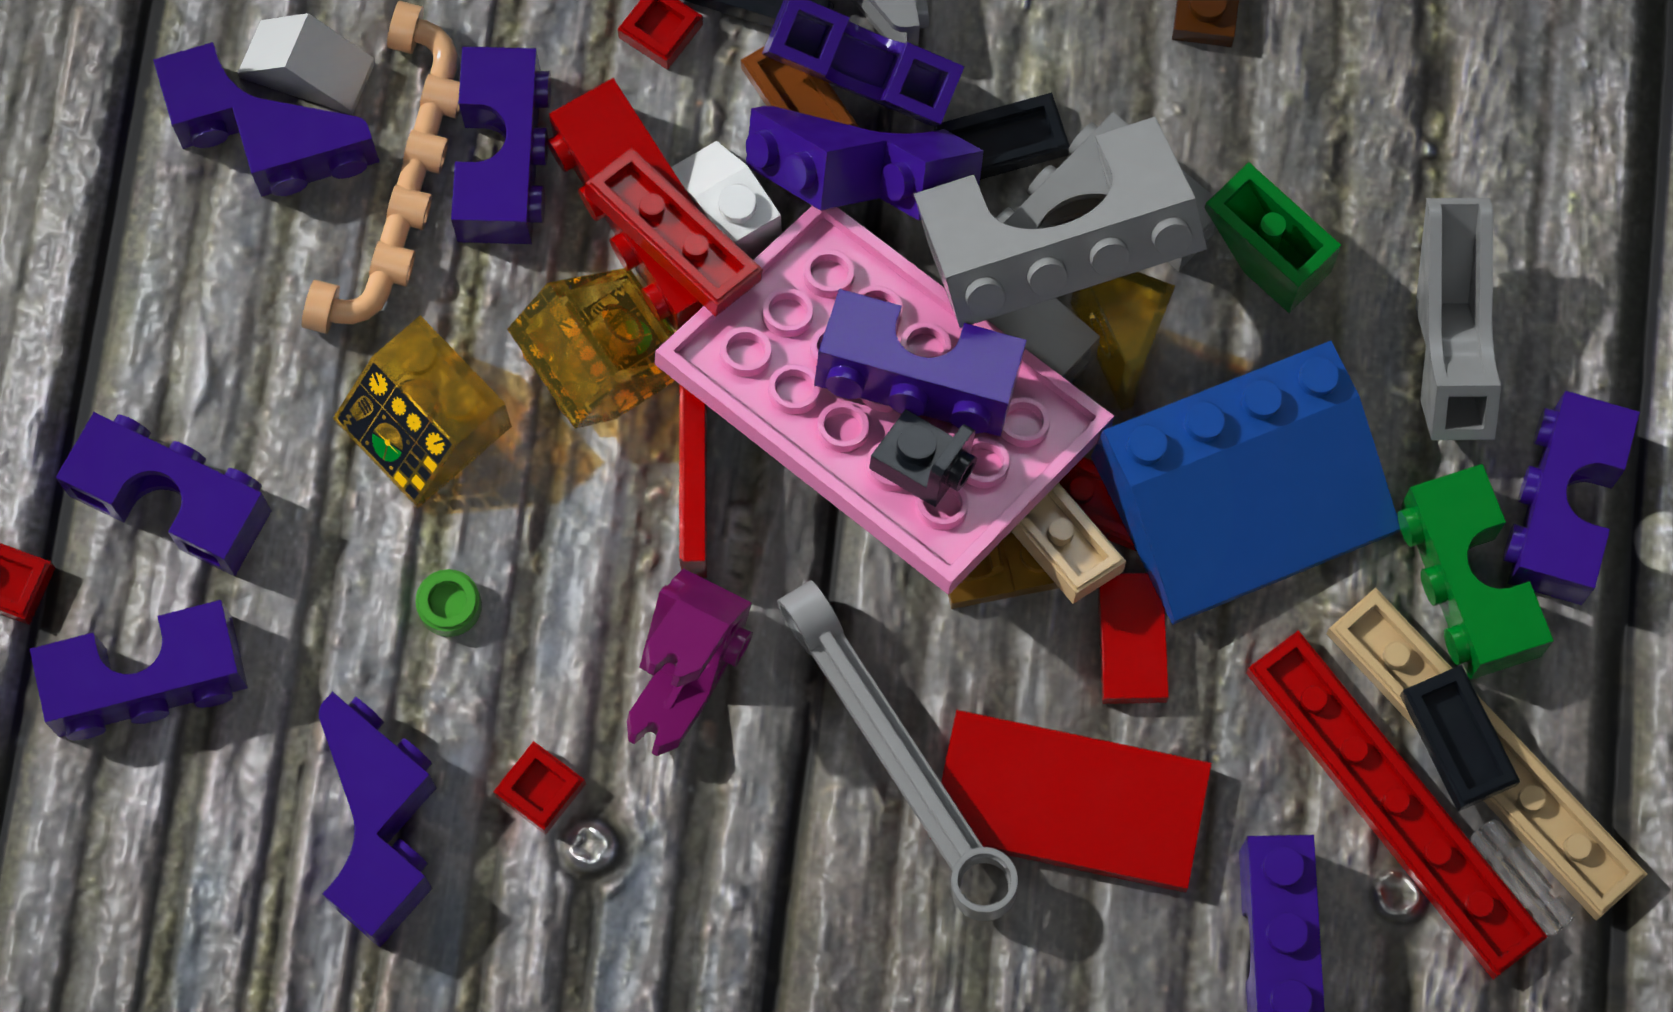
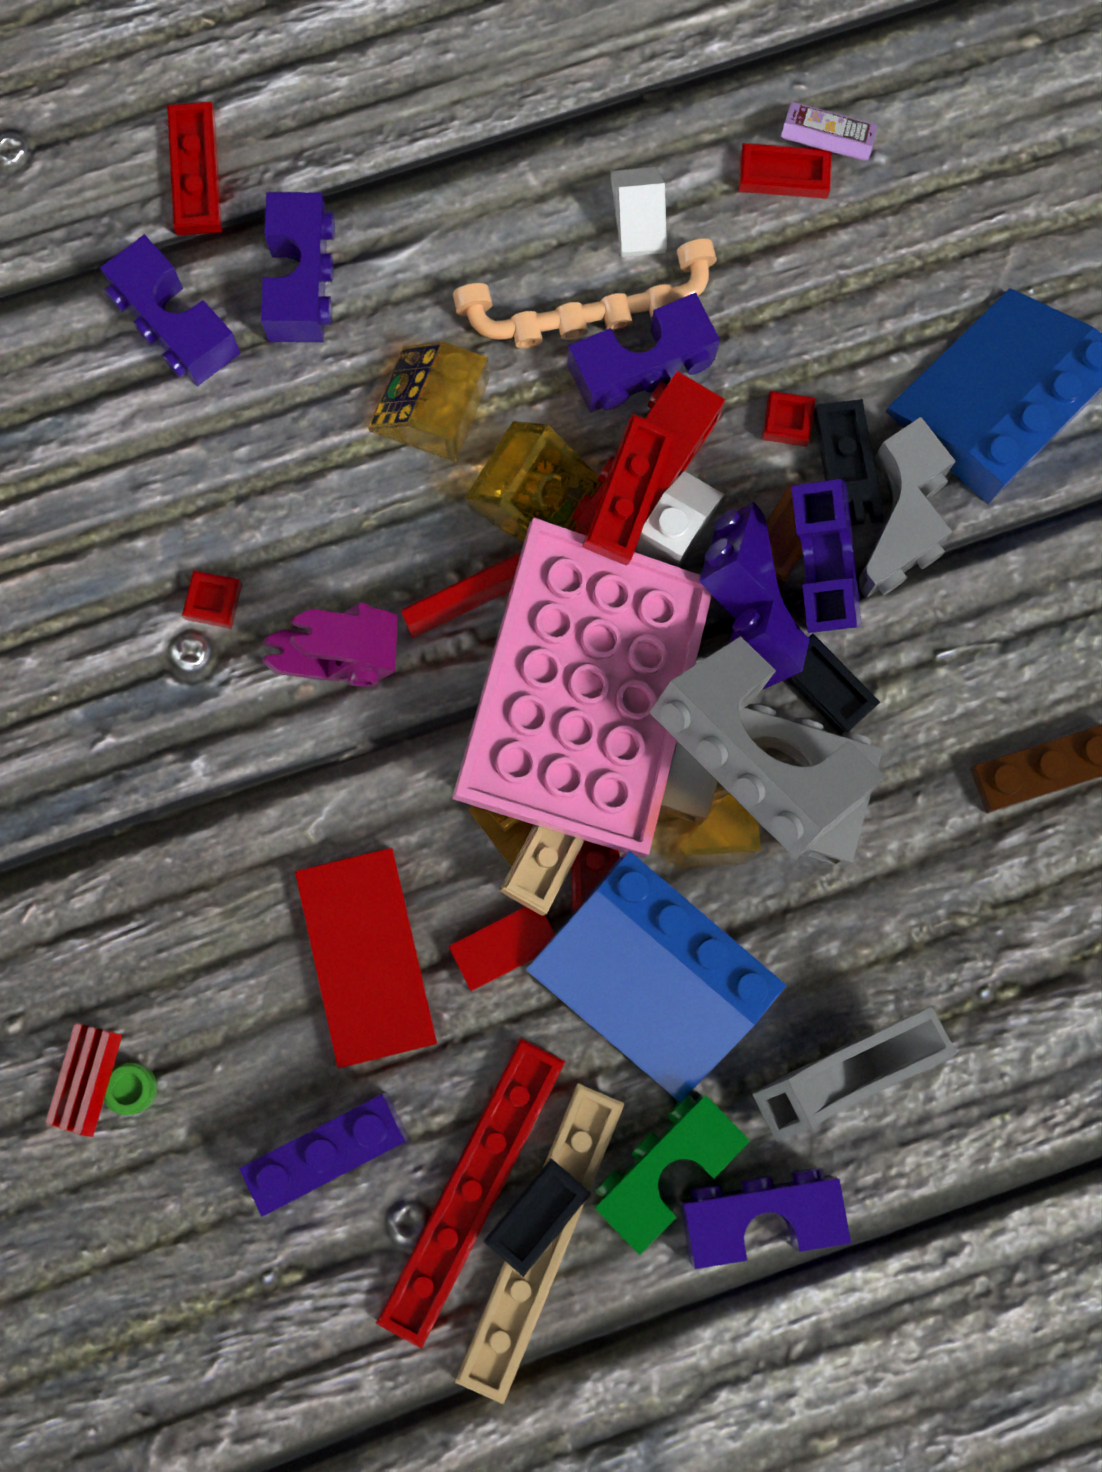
camera: 60 degrees right, 5 degrees up
dark purple arch [153,42,380,197] -> none
dark purple arch [318,691,437,948] -> none
bright green tile [415,569,482,637] -> none
light grey piece [777,580,1018,921] -> none
dark purple arch [814,289,1027,437] -> none
black bracket [869,409,977,507] -> none
green slope [1204,162,1341,313] -> none
clear axle [1469,819,1575,938] -> none

